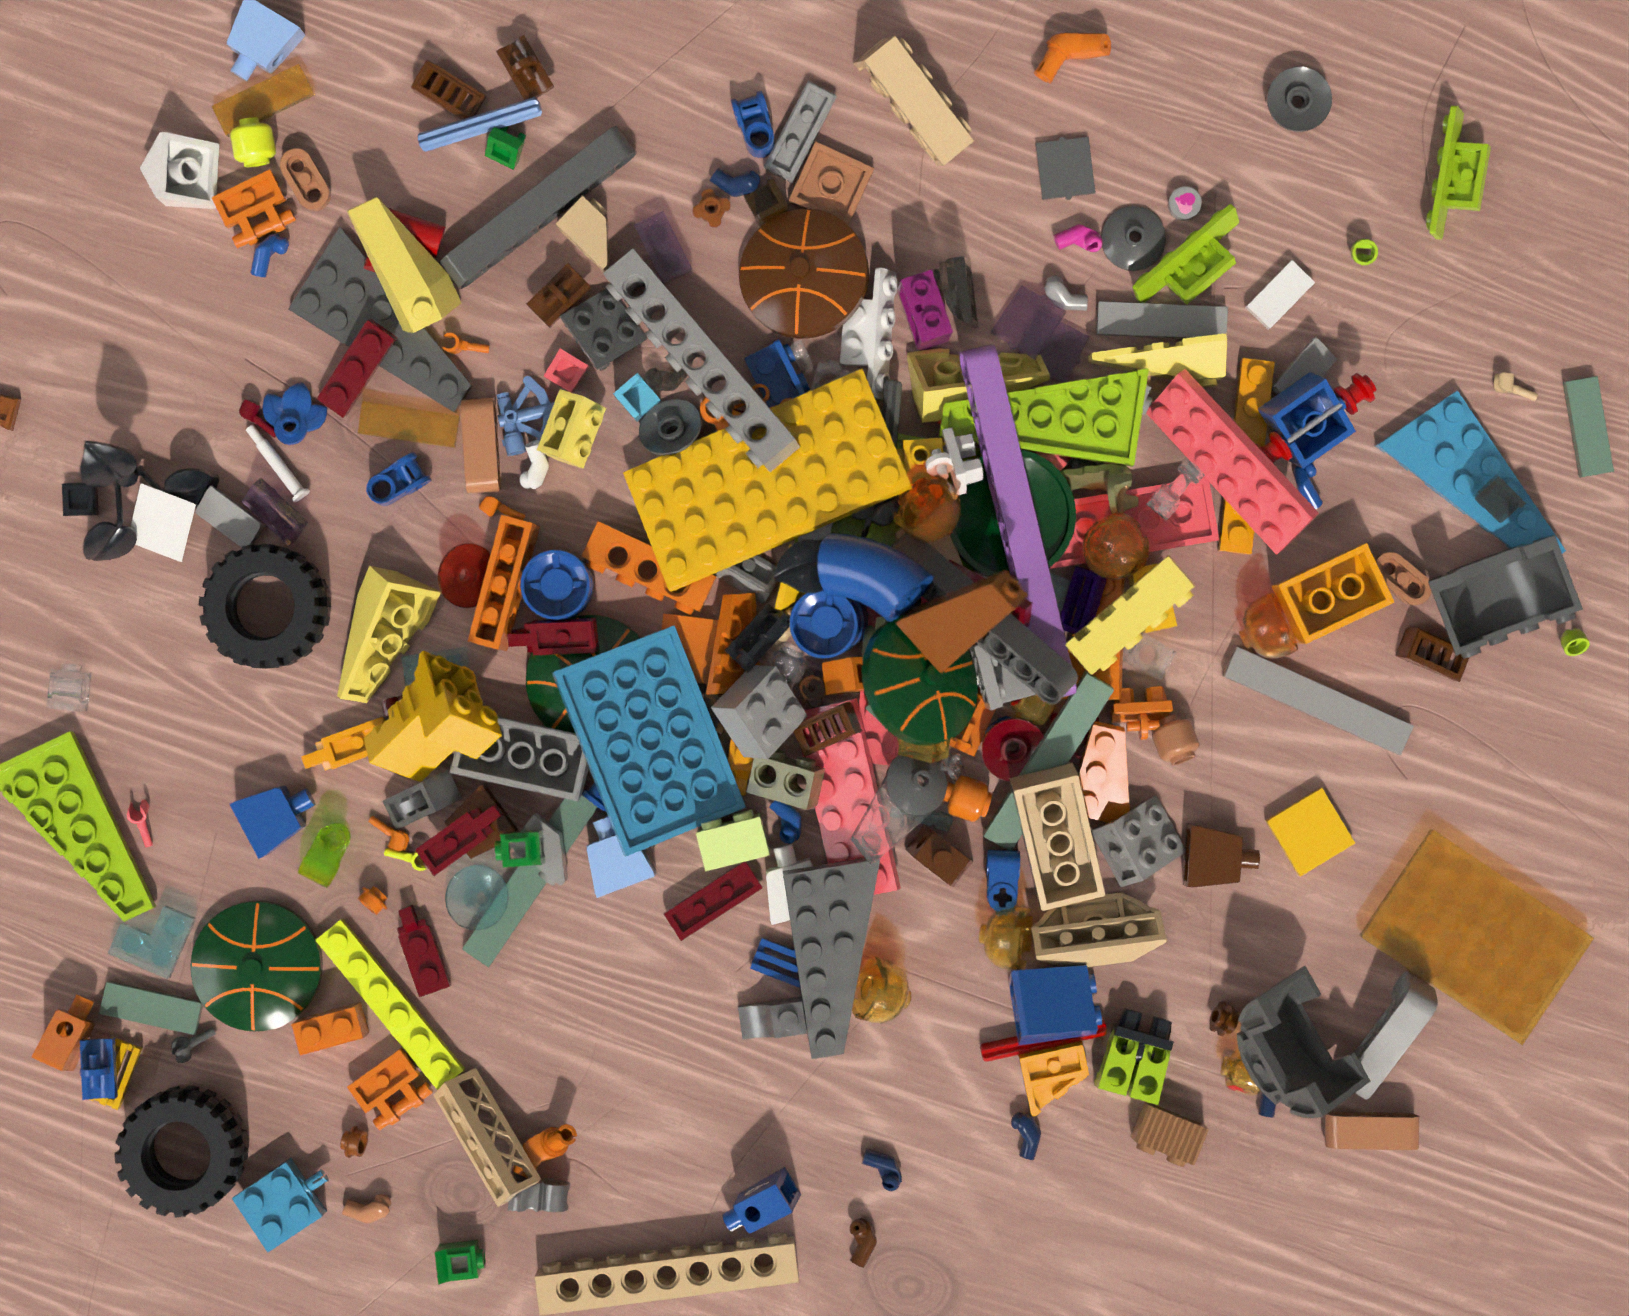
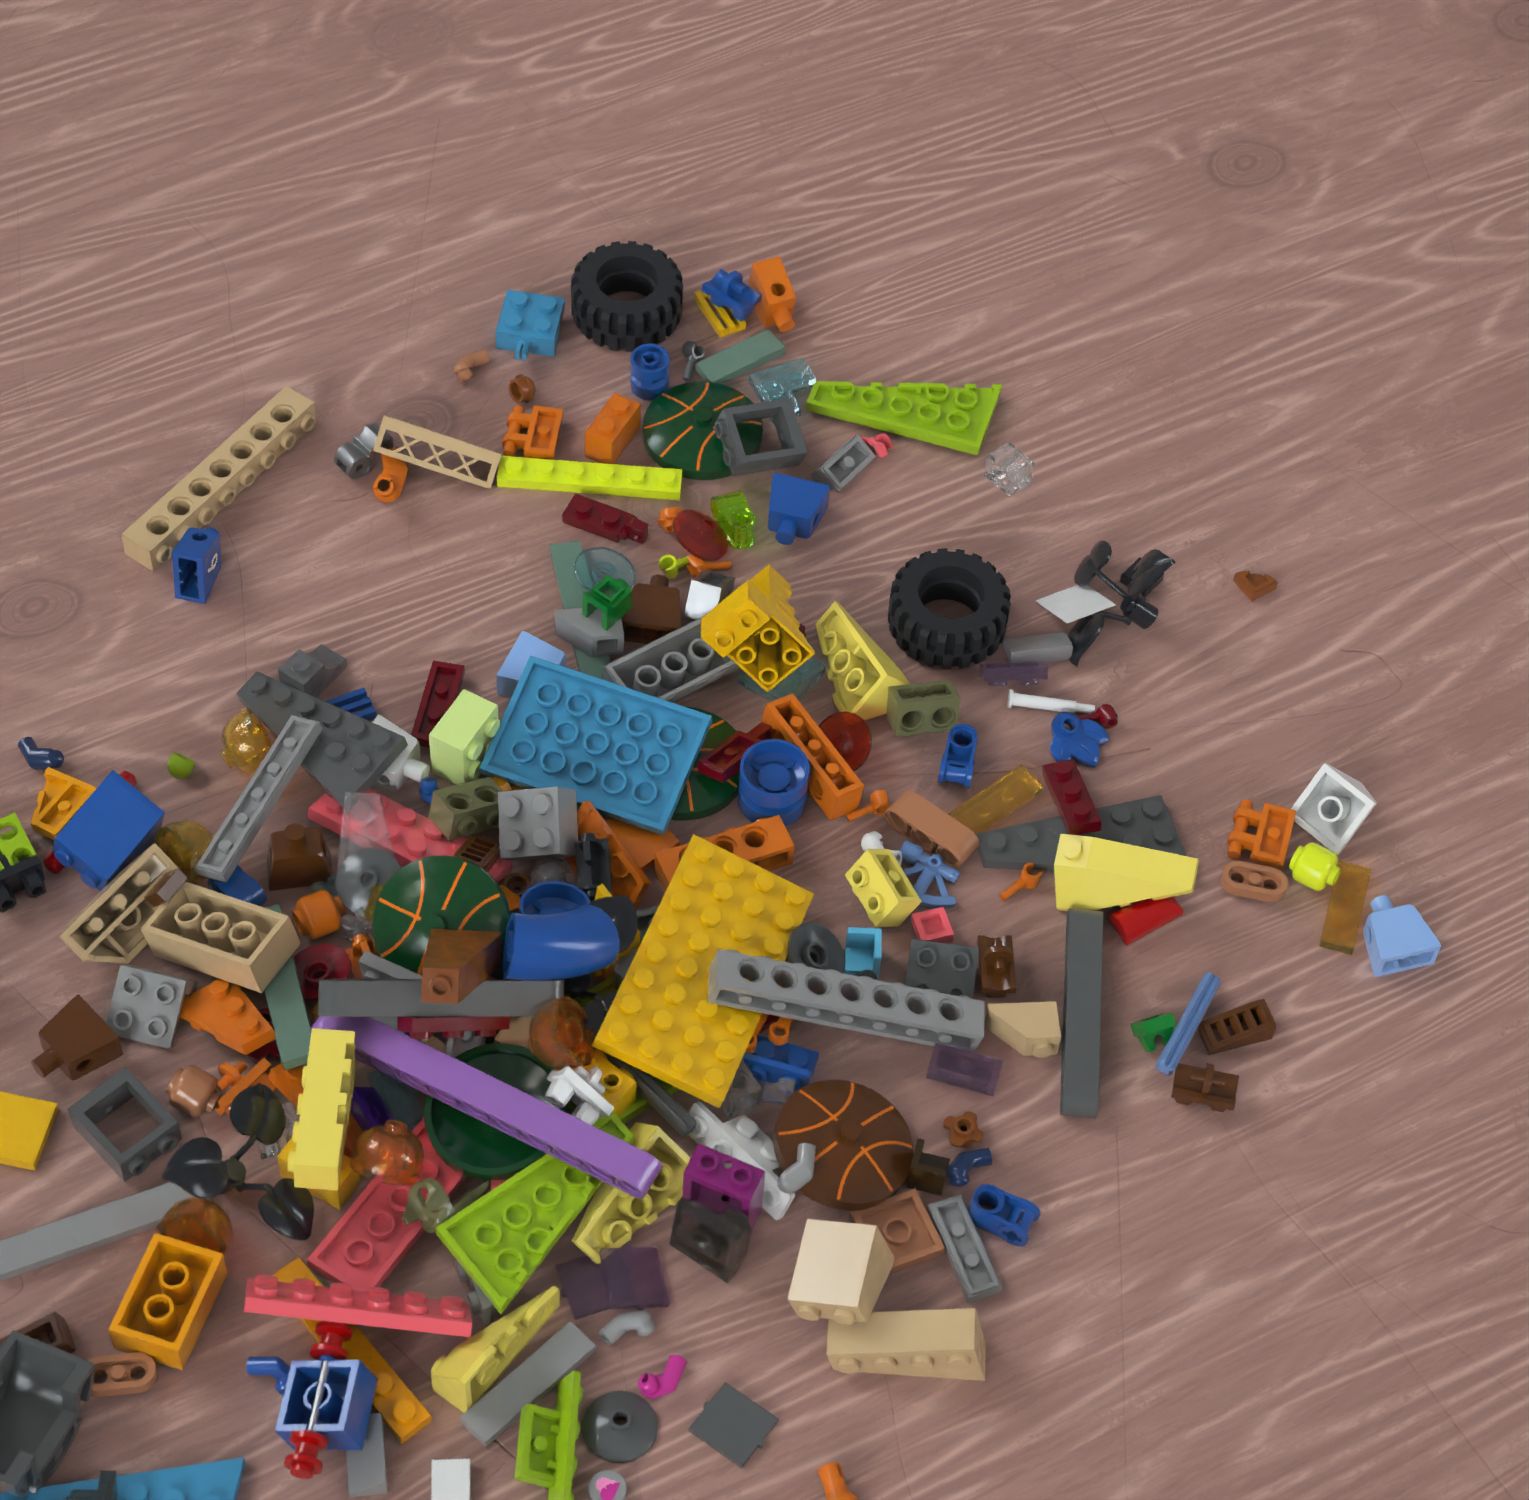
camera: 130 degrees right, 35 degrees down
blue arm [250,234,289,277] -> none
light orange hinge [301,716,385,770] -> none
dark red hinge [415,804,503,876] -> none
green window [434,1240,486,1285] -> none
reddish brown arm [849,1218,877,1268] -> none
dark blue arm [862,1148,902,1191] -> none
clear leg [1146,459,1205,521] -> none
none -> dark grey window [68,1067,182,1182]
none -> reddish brown tile [144,869,188,907]
none -> black plant [162,1083,314,1241]
none -> lime hinge [167,752,197,779]
none -> light grey tile [194,715,323,882]
none -> blue wheel [631,344,670,401]
none -> clear red dish [673,509,728,561]
none -> dark grey window [715,398,808,476]
none -> light grey arm [777,1143,816,1193]
none -> tan slope [787,1219,895,1325]
none -> light grey slope [811,434,876,493]
none -> olive brick [886,680,960,737]

